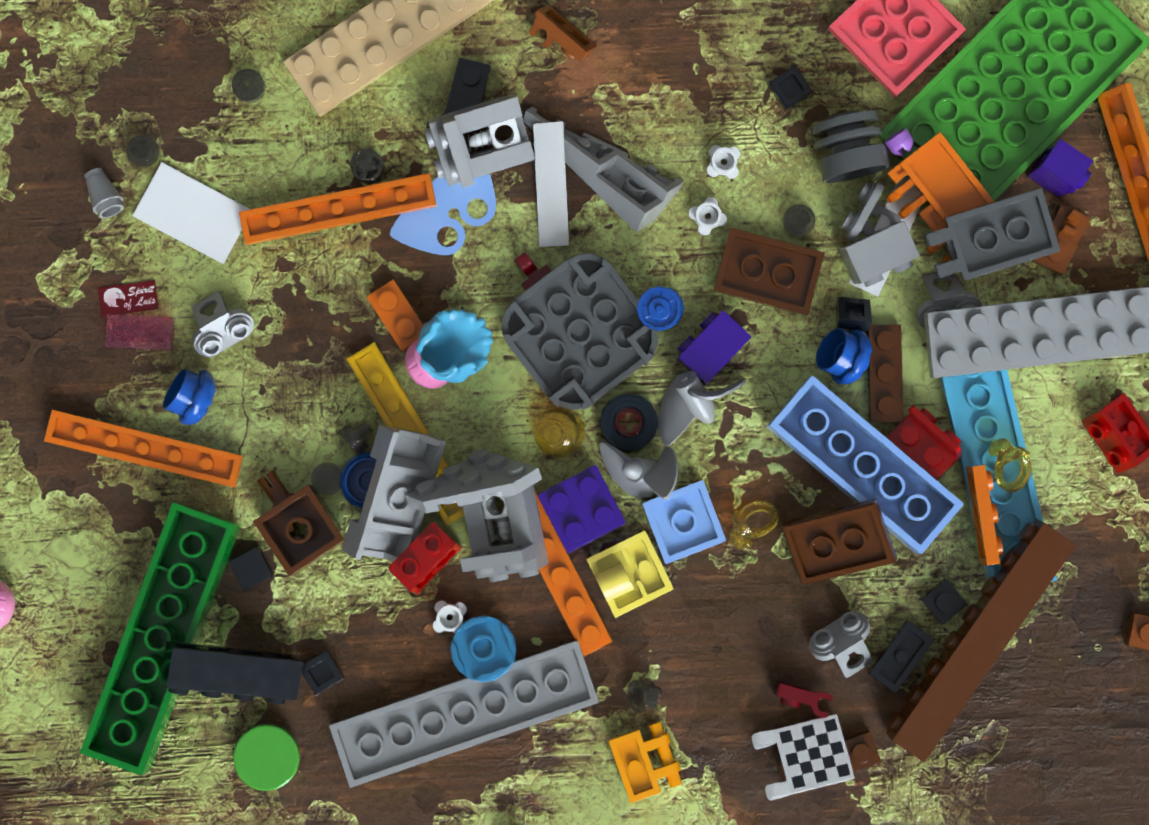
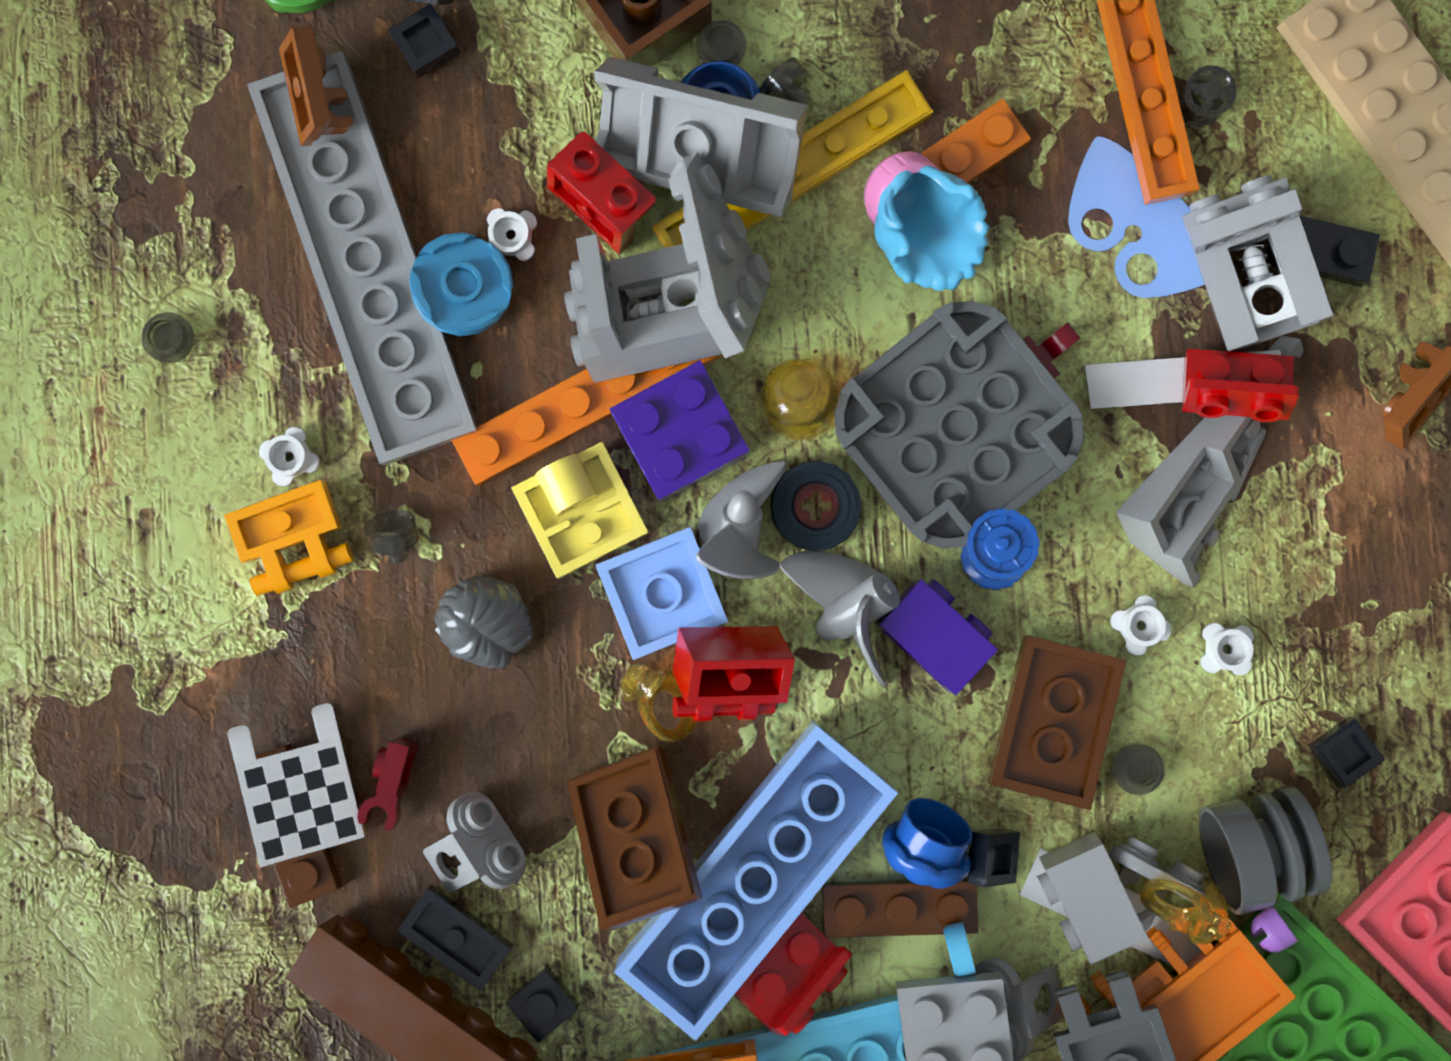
camera: 85 degrees right, 0 degrees up
none -> white plate [259,427,320,487]
none -> dark orange plate [279,26,353,146]
none -> dark grey hair [434,575,533,669]
none -> red brick [672,626,795,722]
none -> medium azure tile [943,921,976,978]
none -> clear yellow piece [1140,879,1231,945]
none -> red bracket [1182,349,1299,422]

